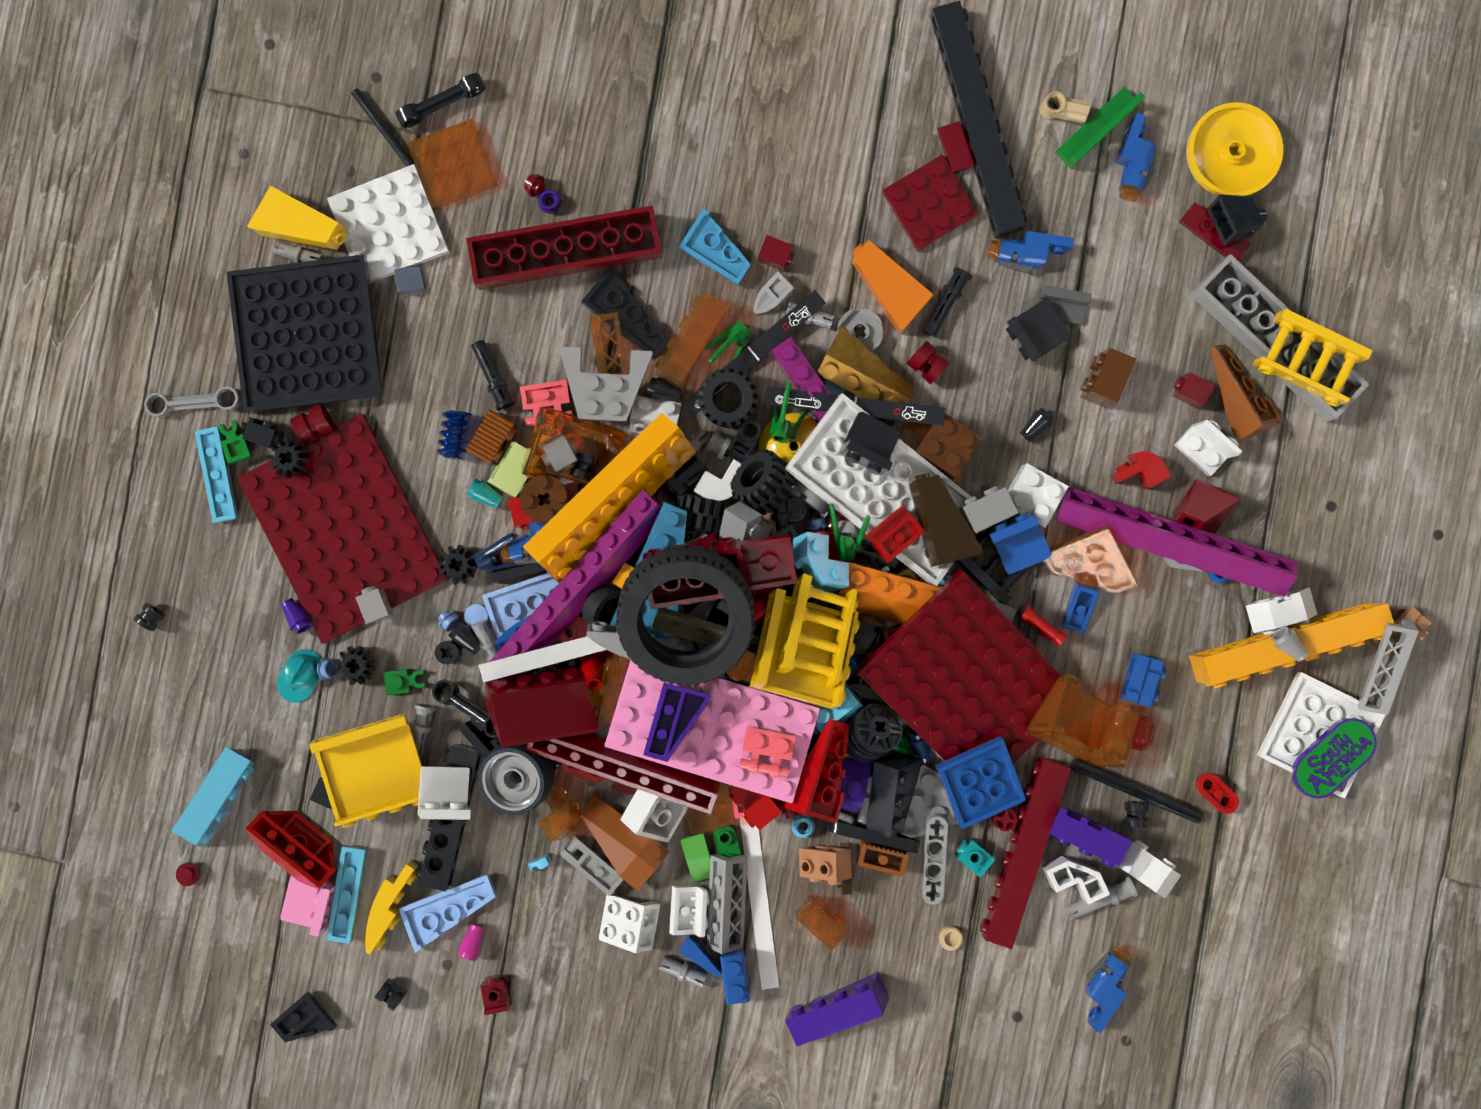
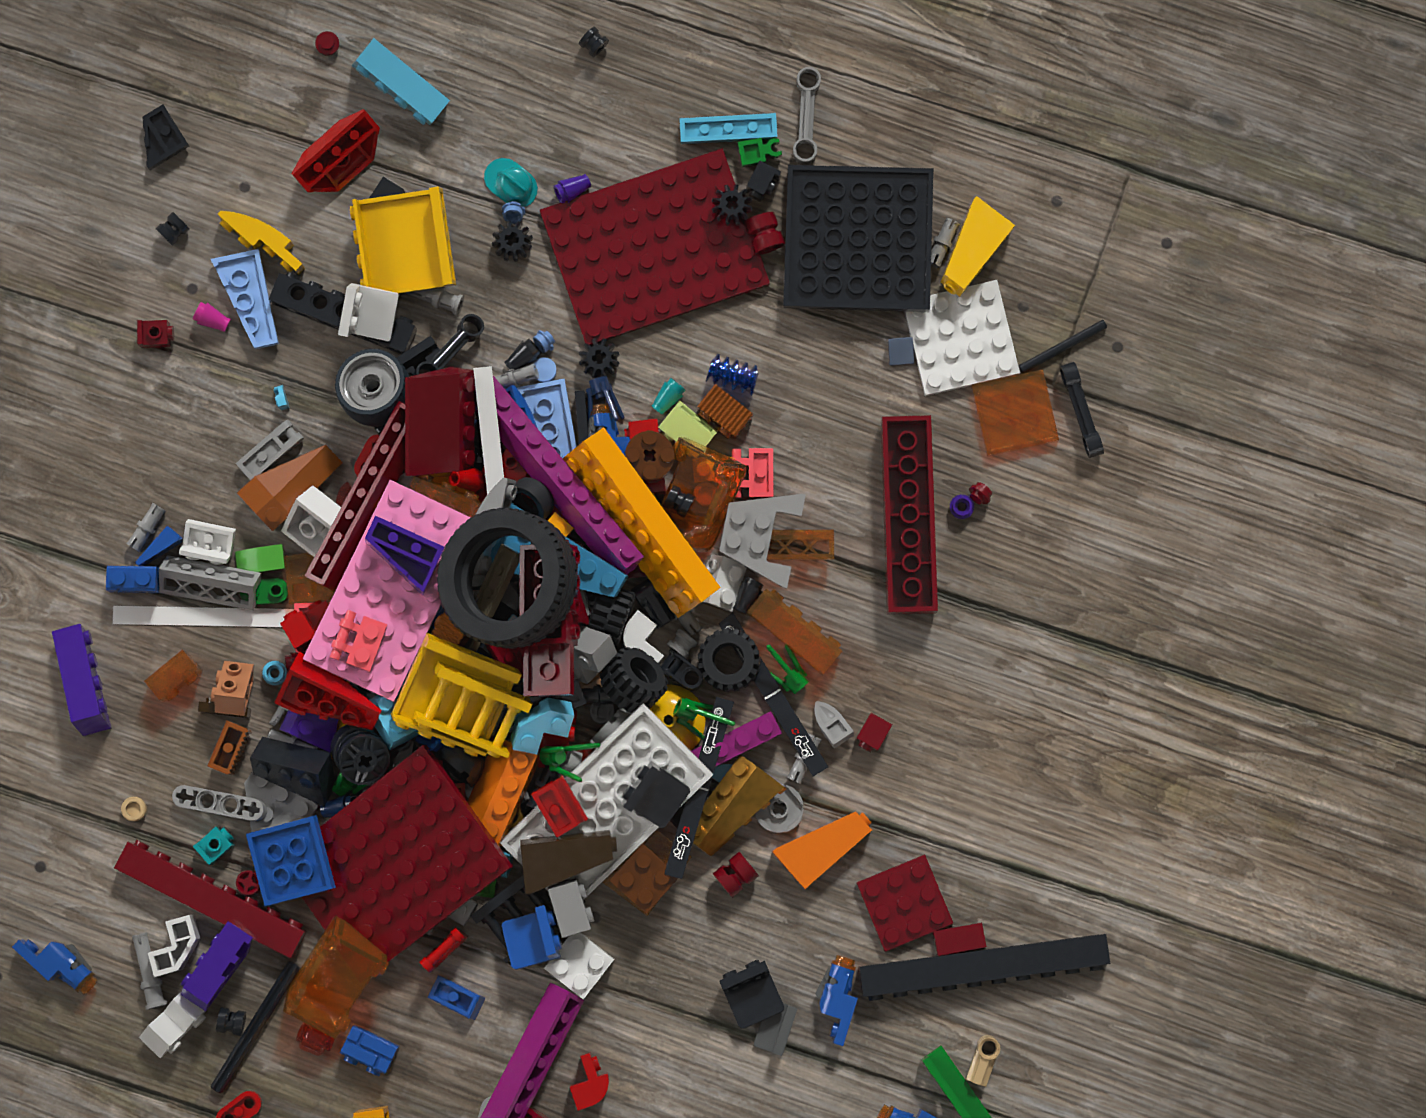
camera: 90 degrees right, 5 degrees down
bright pink bracket [280,876,336,937] -> none
medium azure plate [327,845,368,944] -> none
light grey brick [355,586,394,624] -> none
green plate [383,669,427,695] -> none
black wheel [435,640,462,665] -> none
black pin [471,340,516,411] -> none
light grey brick [538,432,577,472] -> none
clear orange brick [539,784,582,842] -> none
black wing [581,266,669,362] -> none
white bracket [599,894,661,953] -> none
dark azure wing [679,208,751,286] -> none
medium blue plate [806,516,829,533] -> none
black beam [828,819,920,853] -> none
black pin [923,267,972,338] -> none
black cone [1020,407,1055,442] -> none
clear orange plate [1044,525,1137,594] -> none
reddish brown brick [1080,348,1136,408] -> none

